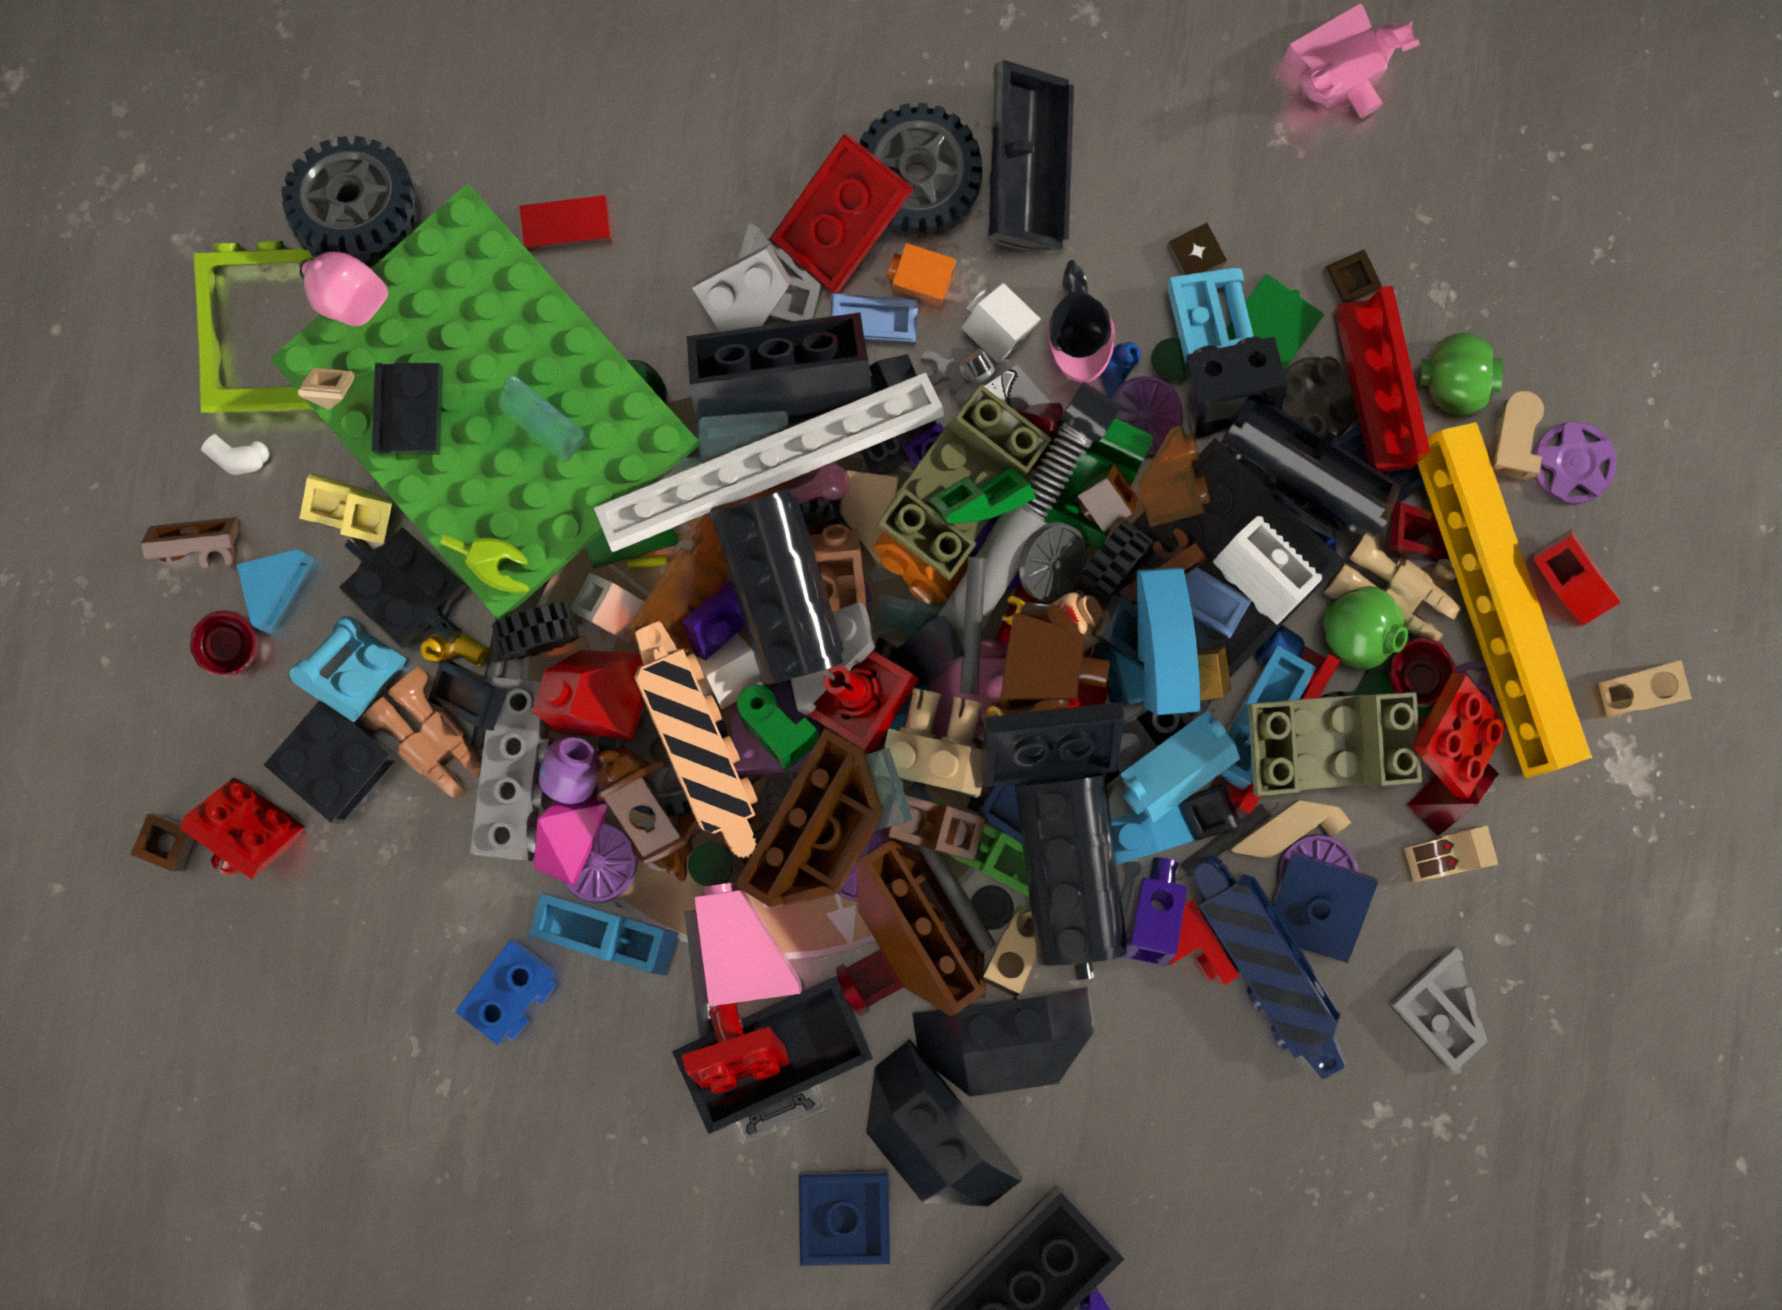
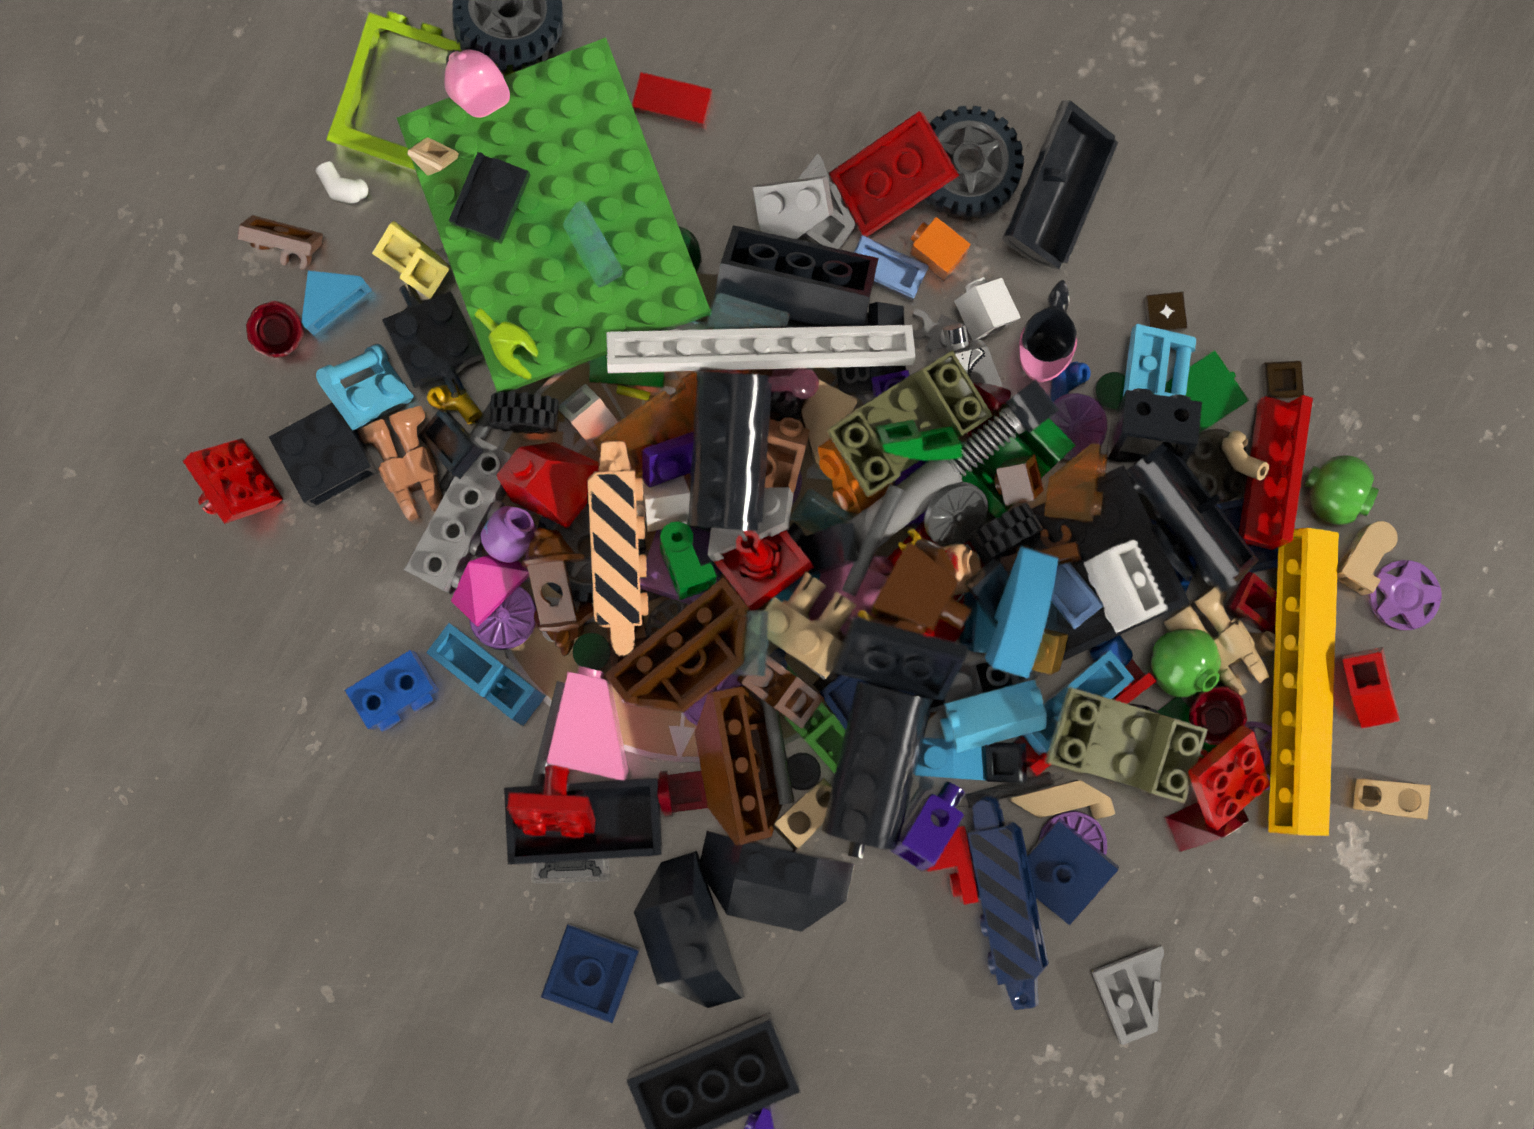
camera: 15 degrees right, 0 degrees up
reddish brown plate [130,813,195,872] -> none
bright pink torso [1284,3,1420,118] -> none
tan leg [1404,825,1498,882] -> none
none -> tan arm [1222,431,1269,480]

